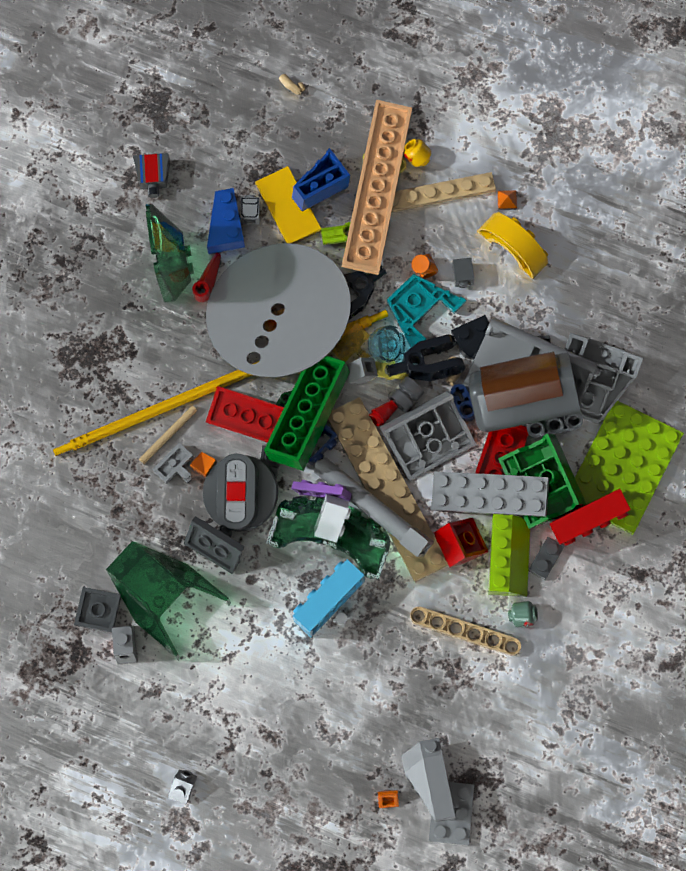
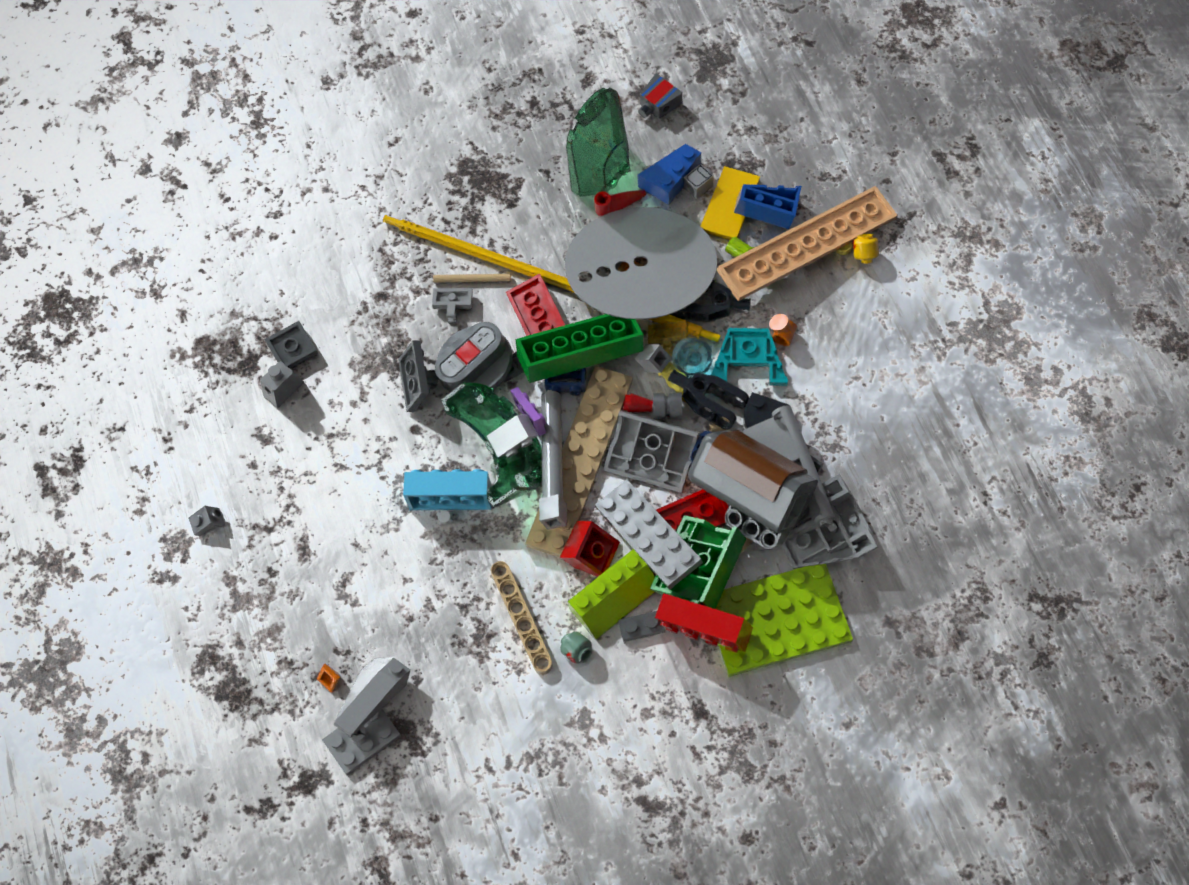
camera: 50 degrees right, 10 degrees down
clear green windscreen [106,541,231,661] -> none
orange slope [190,452,217,478] -> none
tan arm [279,74,306,95] -> none
tan plate [391,172,496,213] -> none
dark grey brick [452,258,474,288] -> none
yellow brick [477,212,548,279] -> none
orange slope [498,190,517,209] -> none

